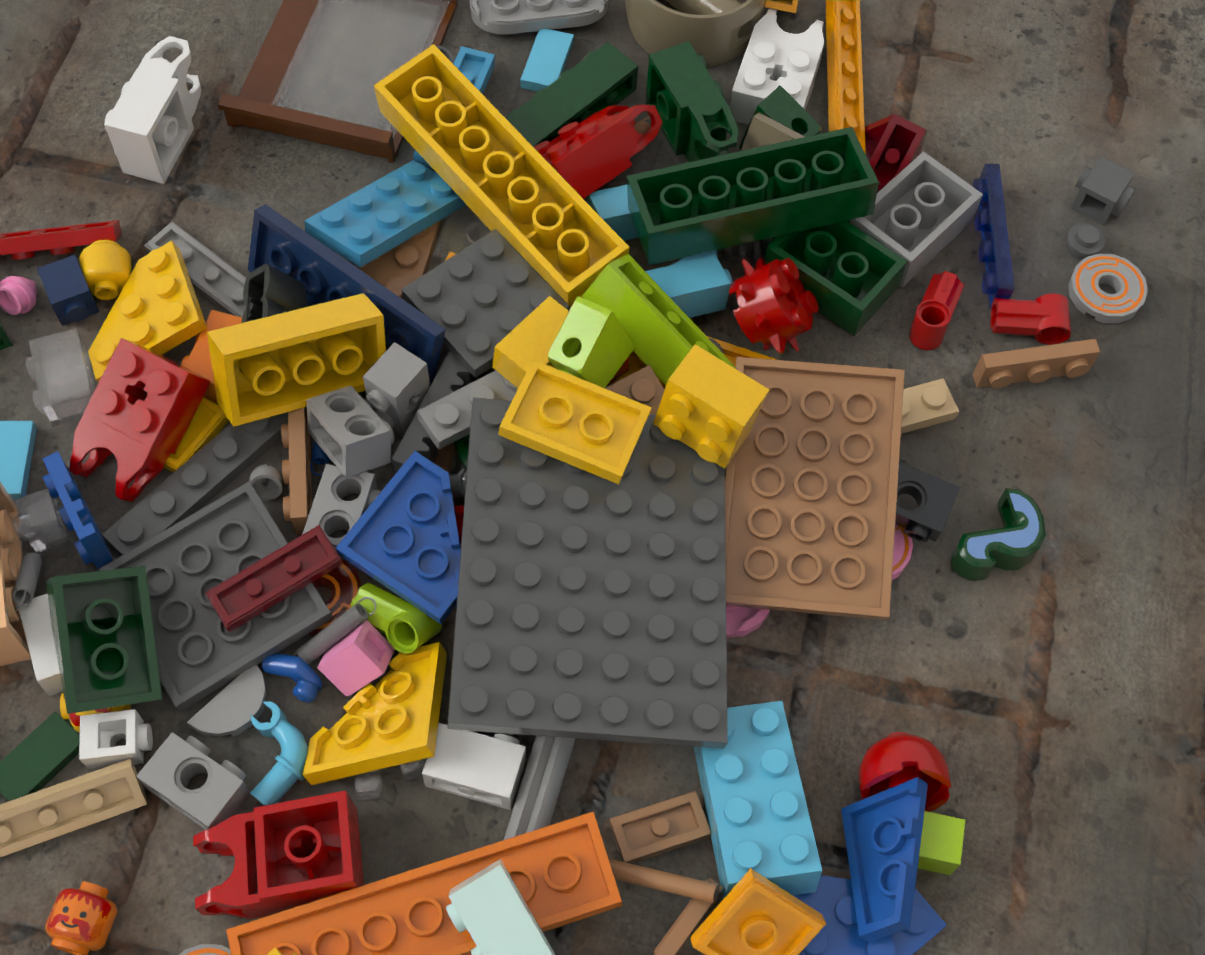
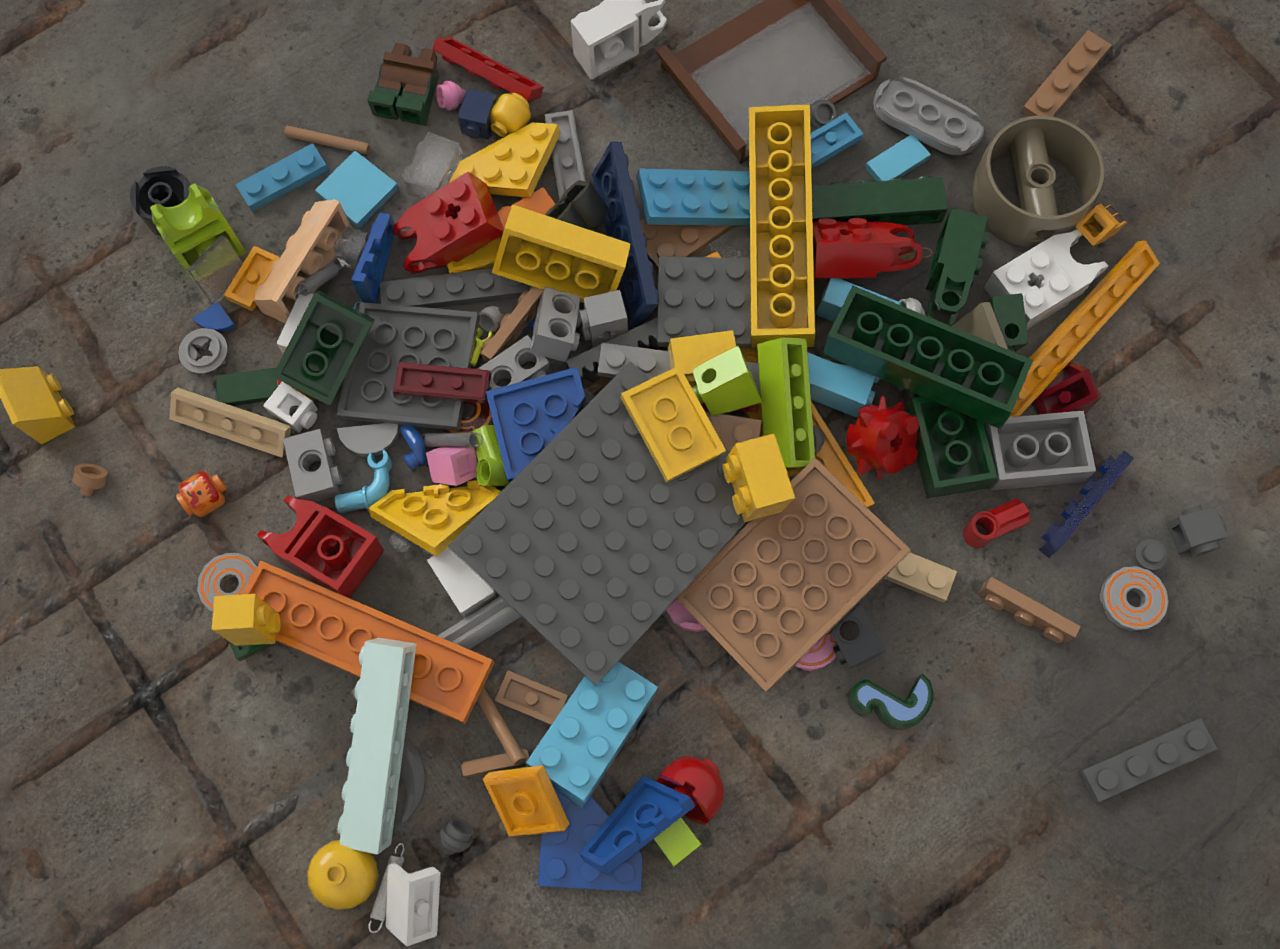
camera: 45 degrees right, 10 degrees up
red piece [990,293,1071,345] -> none
none -> neon yellow hand [471,328,494,367]

